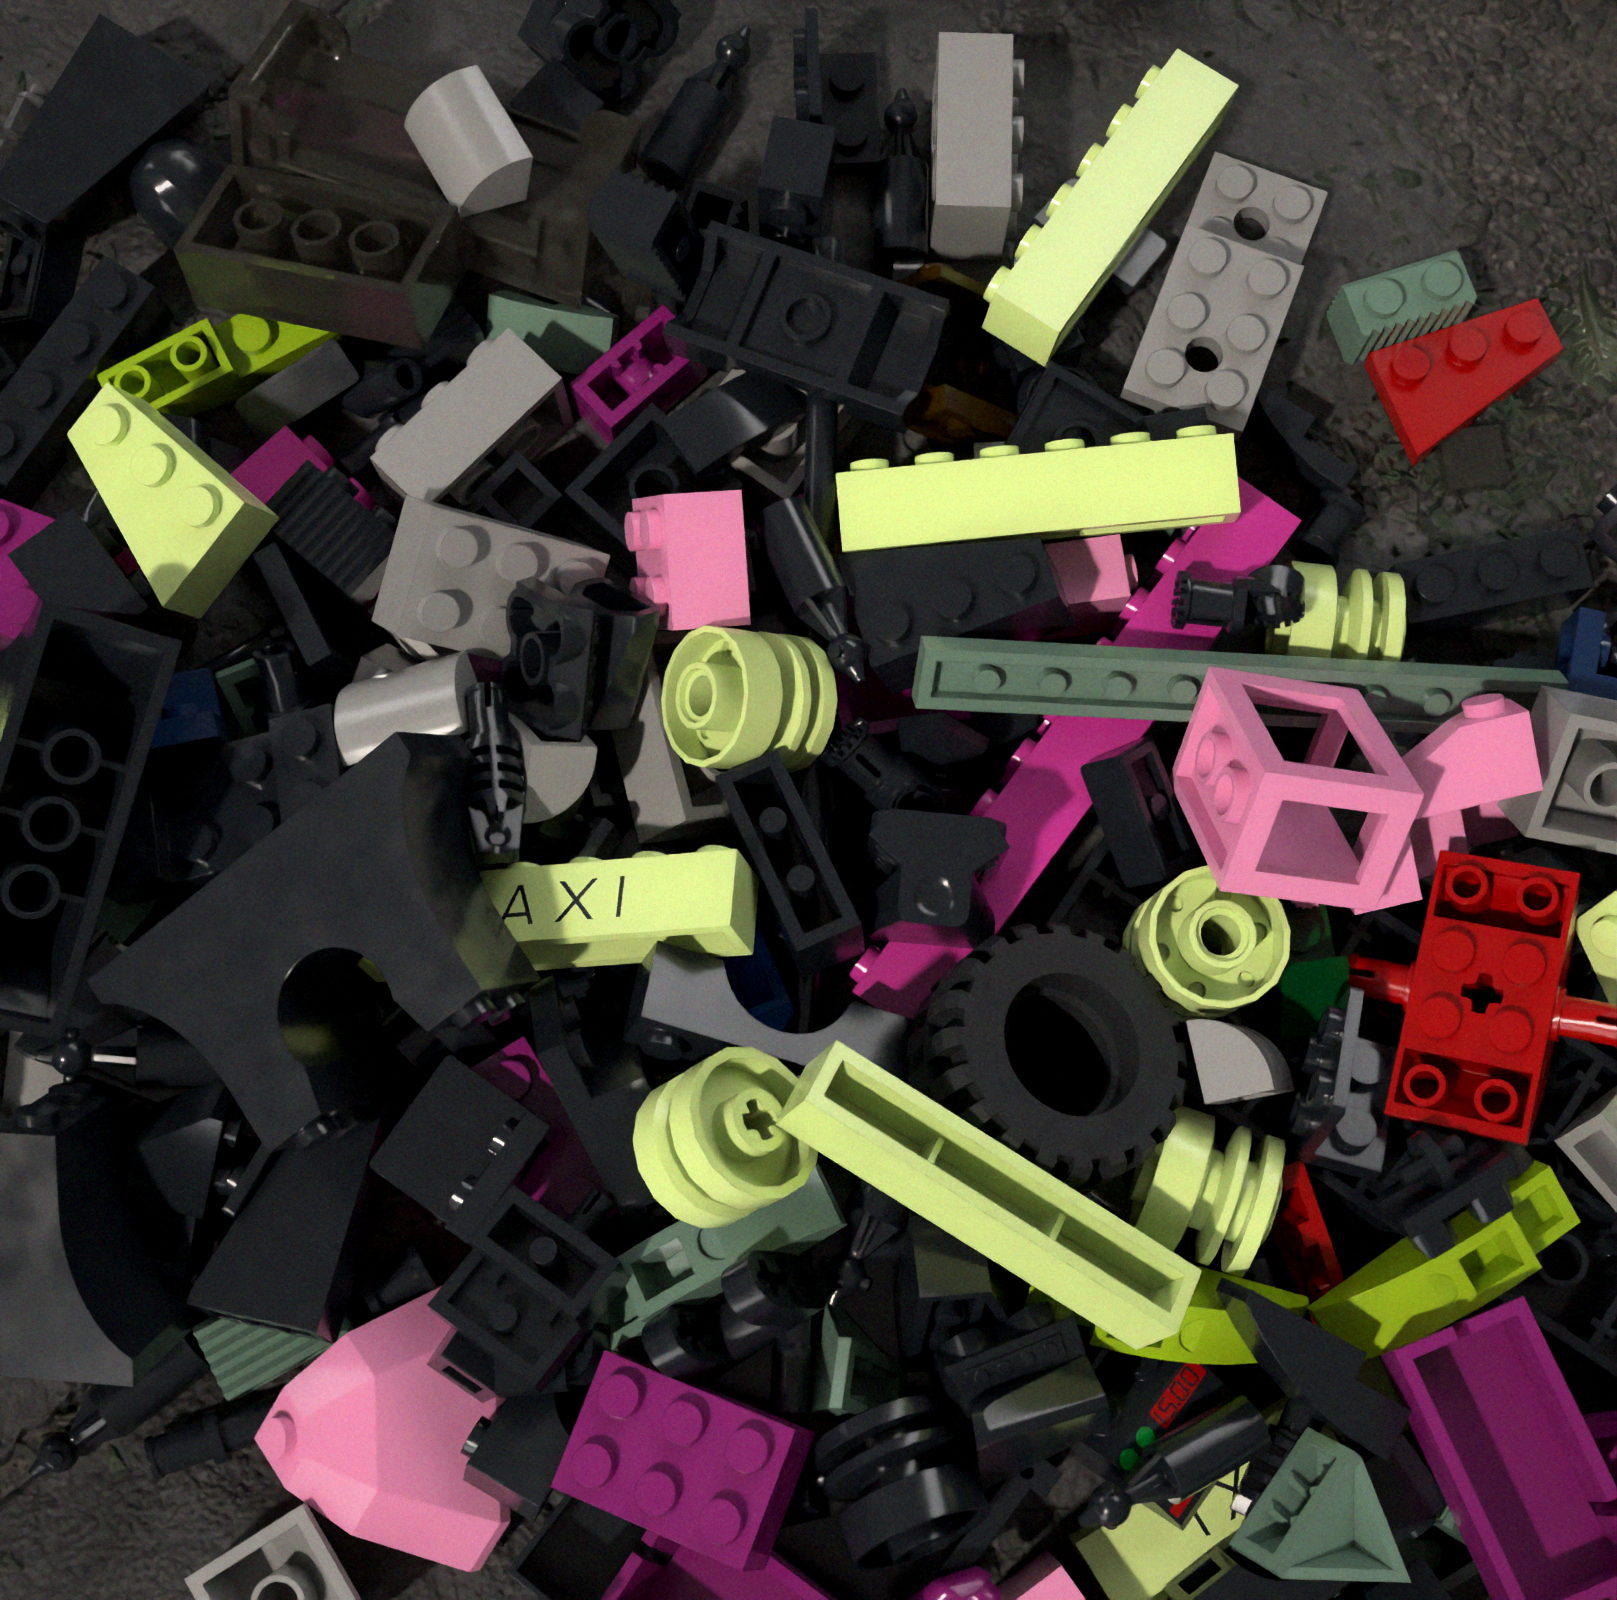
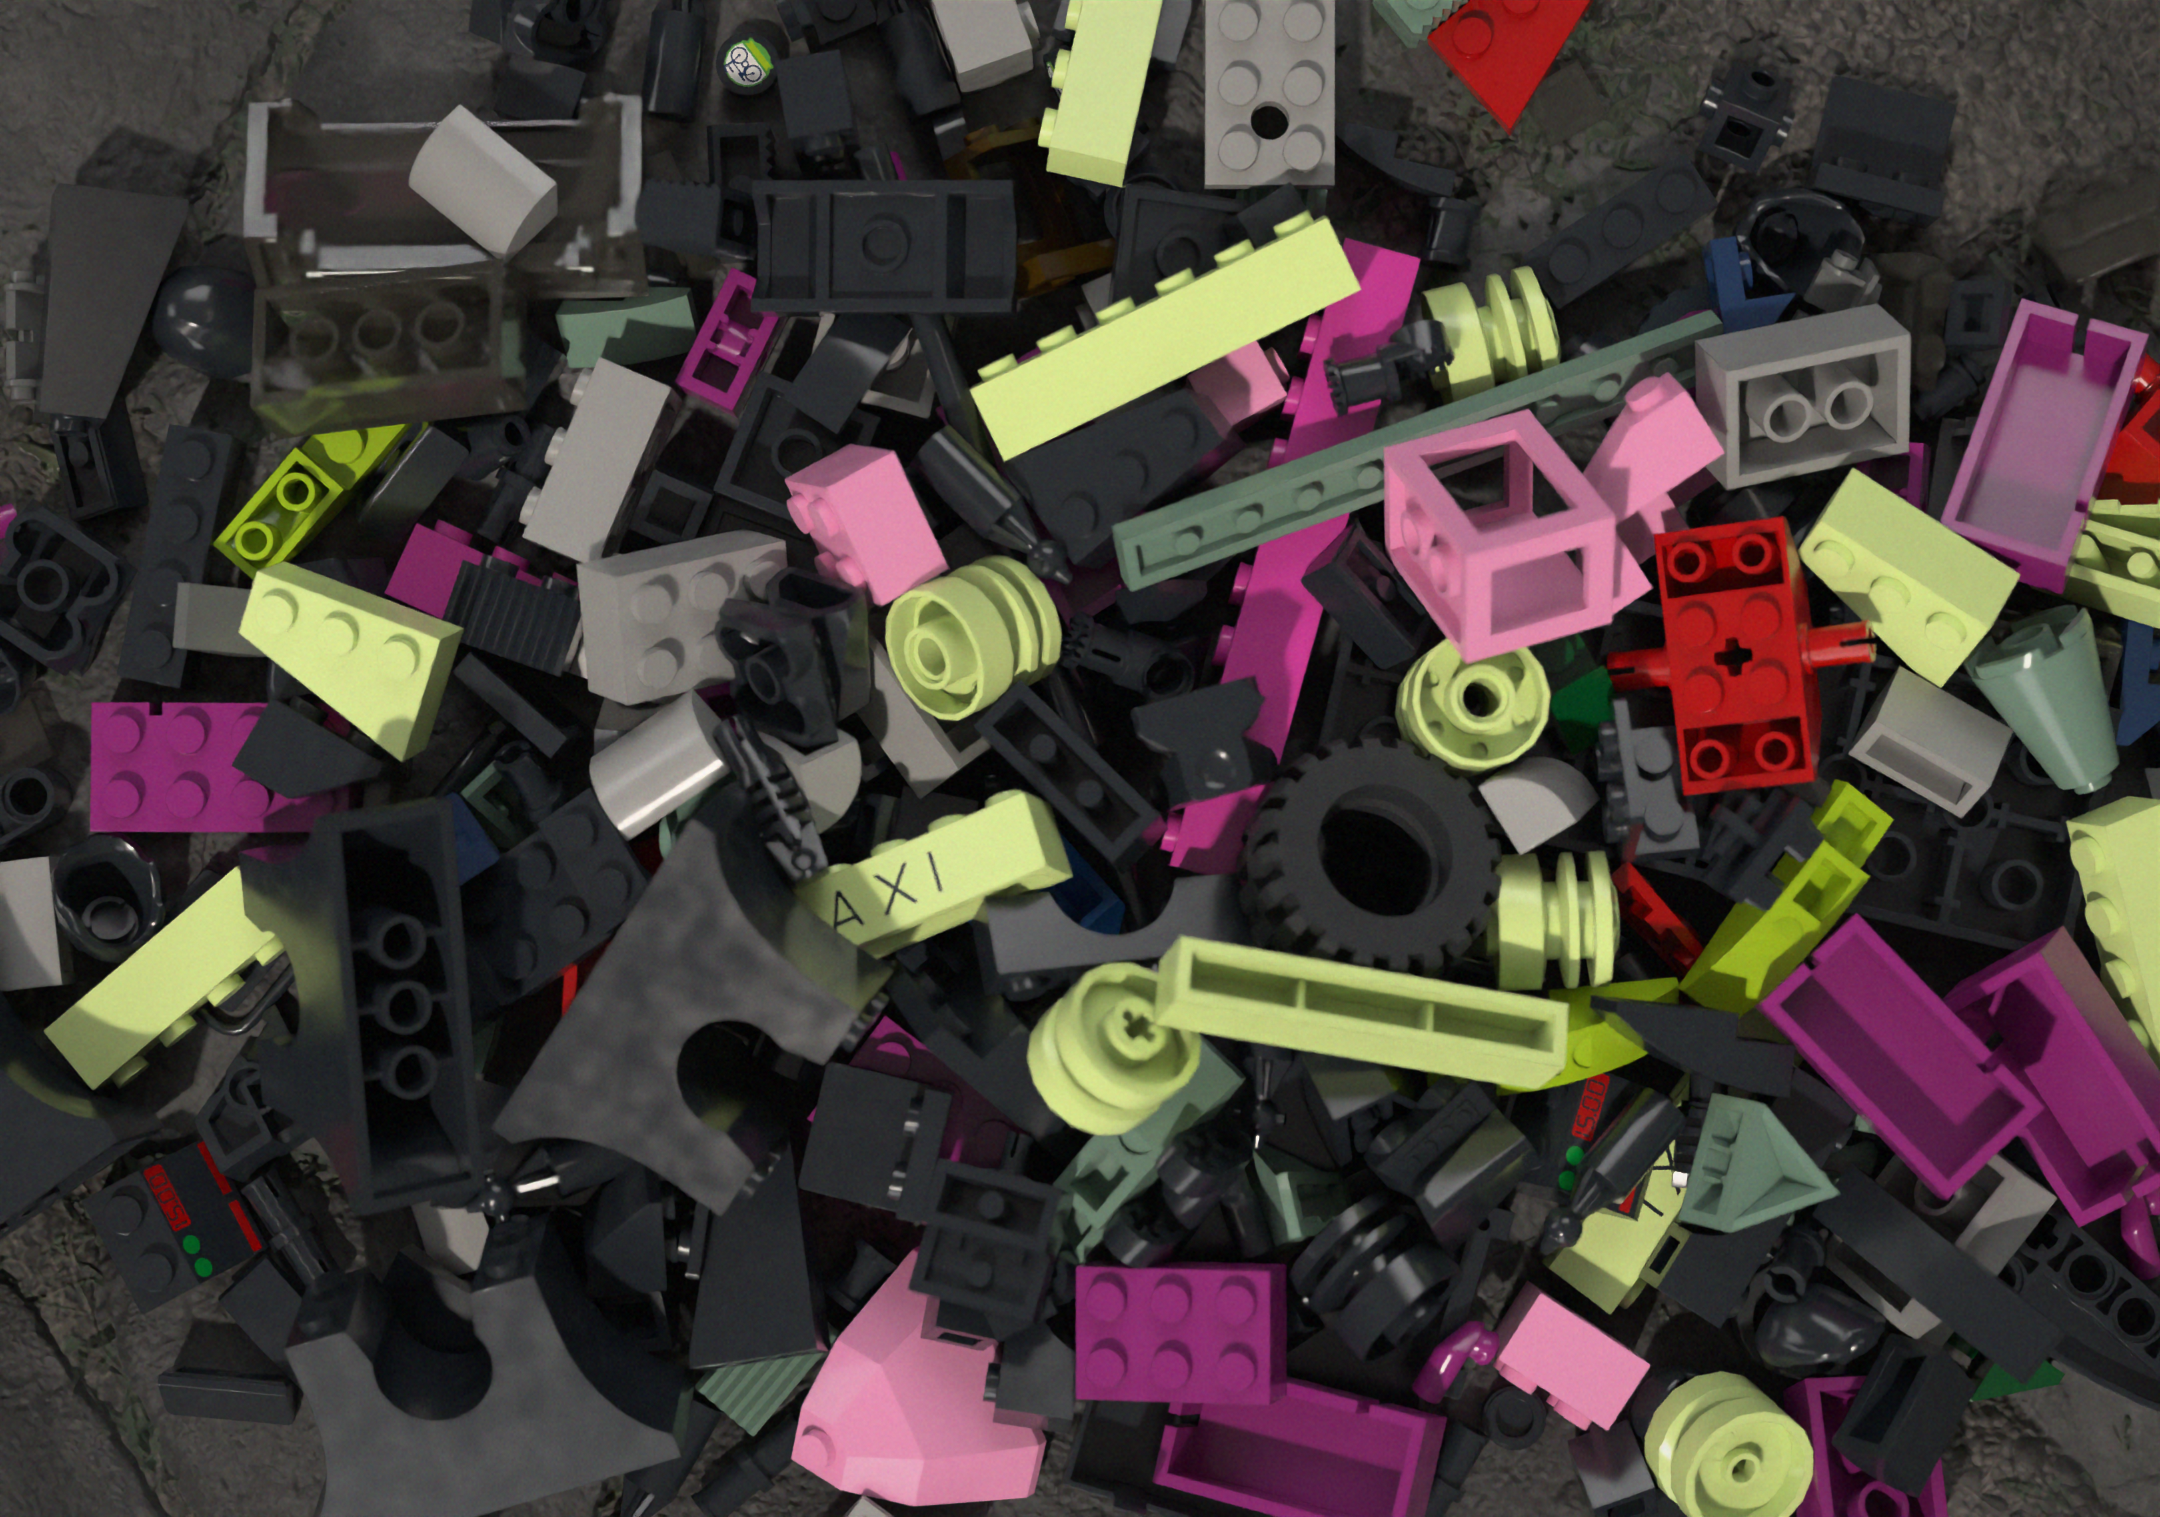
camera: 20 degrees left, 10 degrees up
none -> dark grey slope [173,582,269,657]
none -> tile [716,32,780,99]

